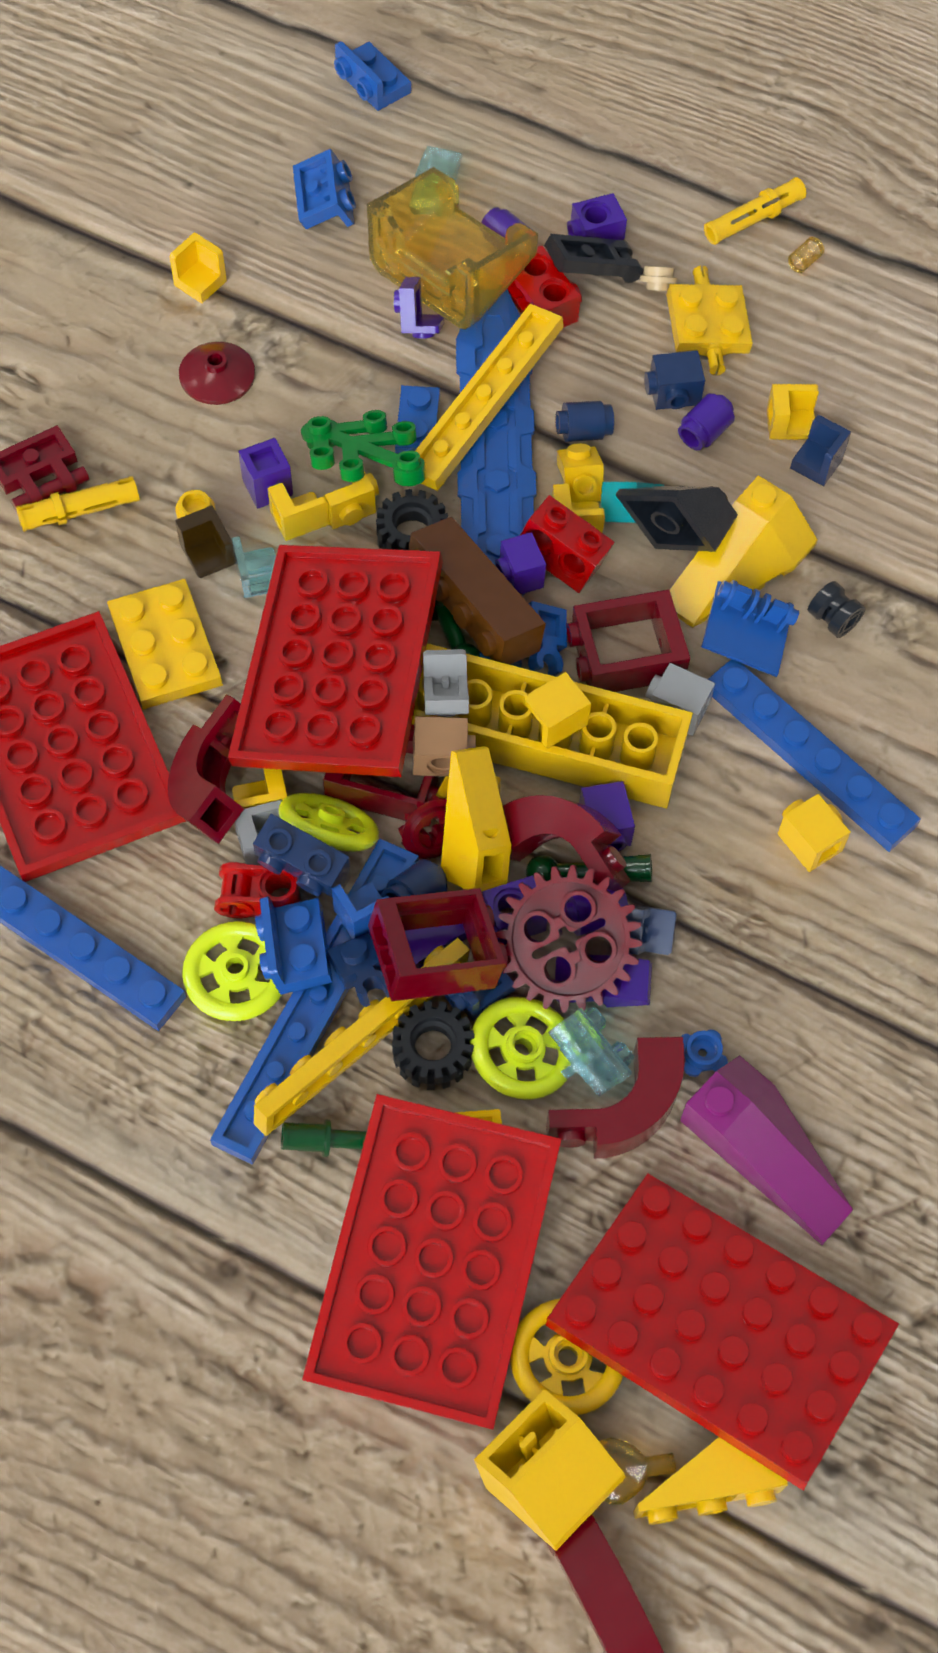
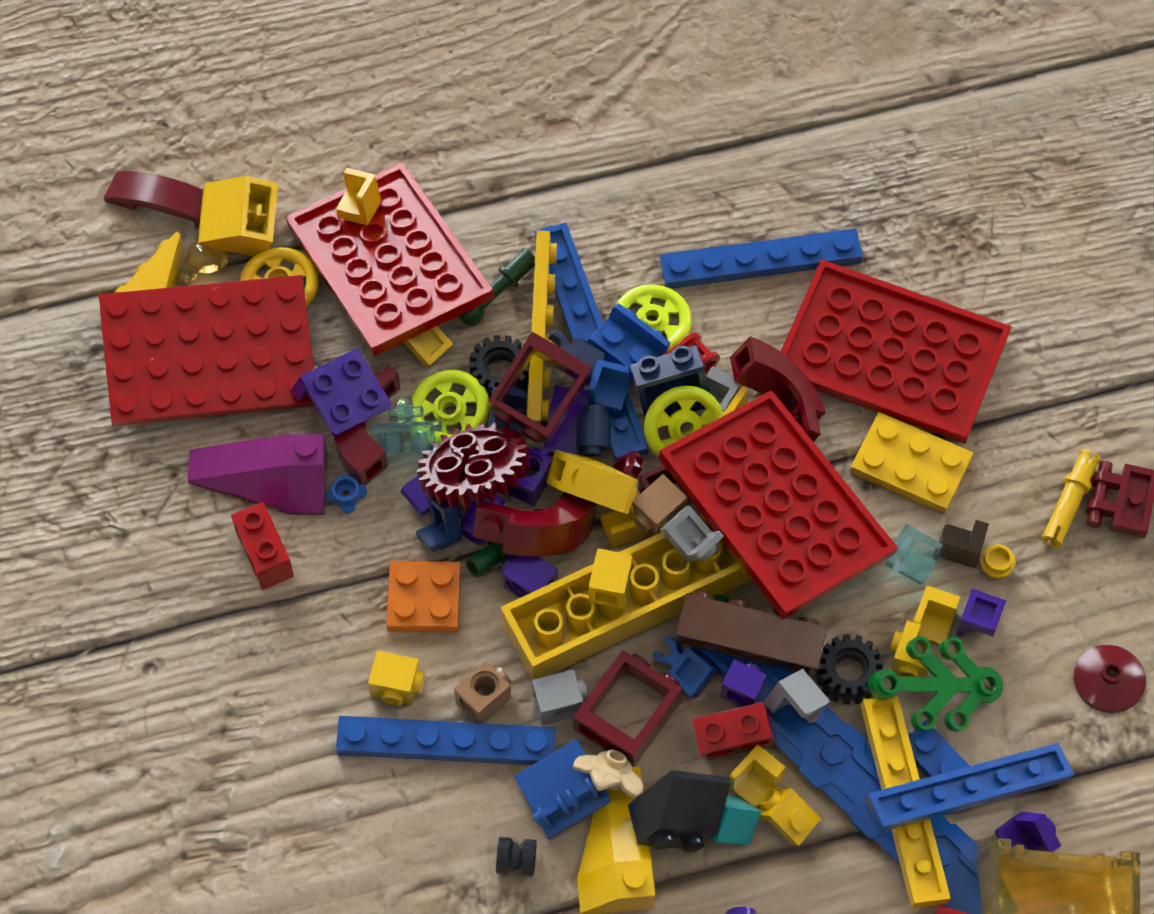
camera: 140 degrees right, 0 degrees up
dark blue brick [555,401,614,442] -> none
none -> red brick [231,502,294,590]
none -> dark purple bracket [291,348,392,436]
none -> yellow panel [336,168,381,225]
none -> orange plate [386,561,461,632]
none -> medium nougat brick [454,661,512,723]
none -> tan plate [573,750,643,798]
none -> light grey panel [764,669,830,723]
none -> blue plate [864,743,1074,833]

